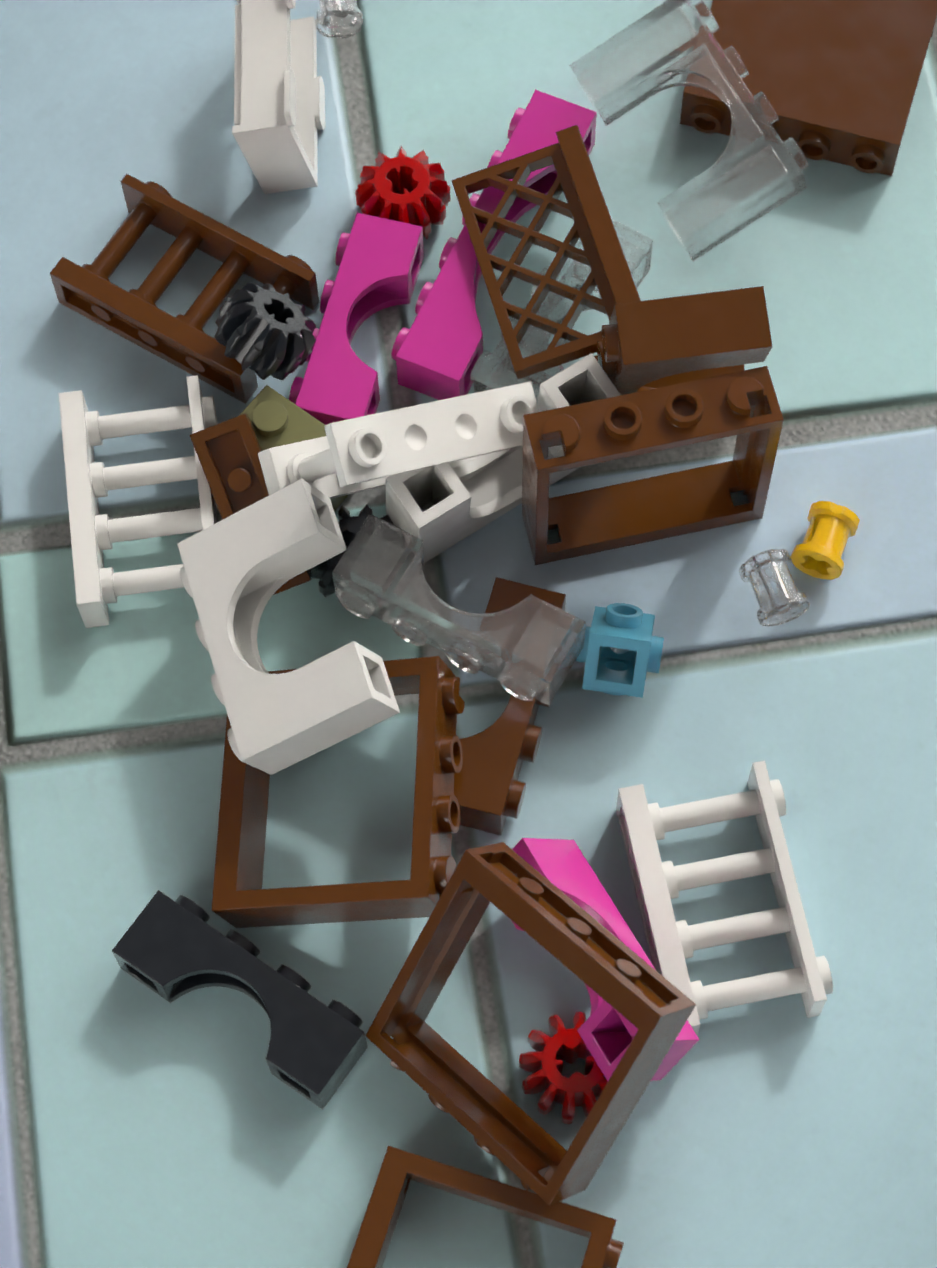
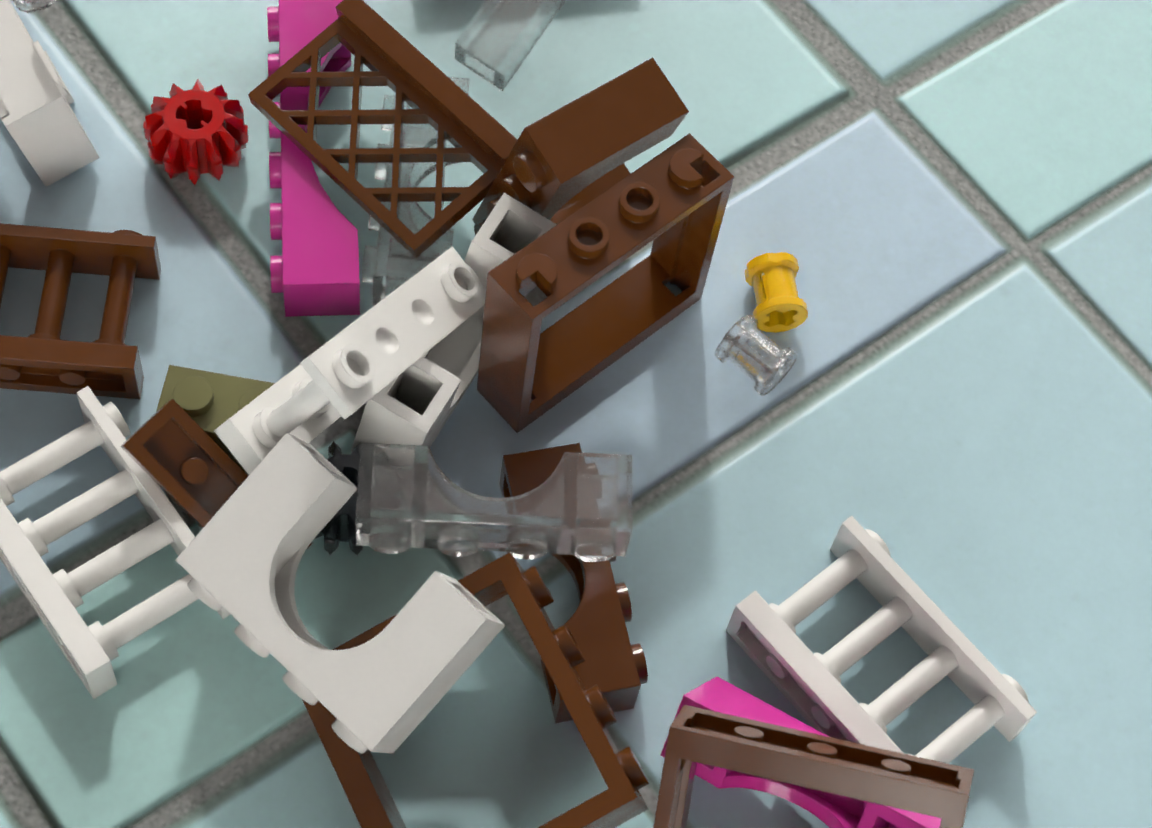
camera: 40 degrees left, 5 degrees down
black gear [214,282,316,381] -> none
dark pink arch [289,213,424,425] -> none
medium azure brick [575,603,664,698] -> none

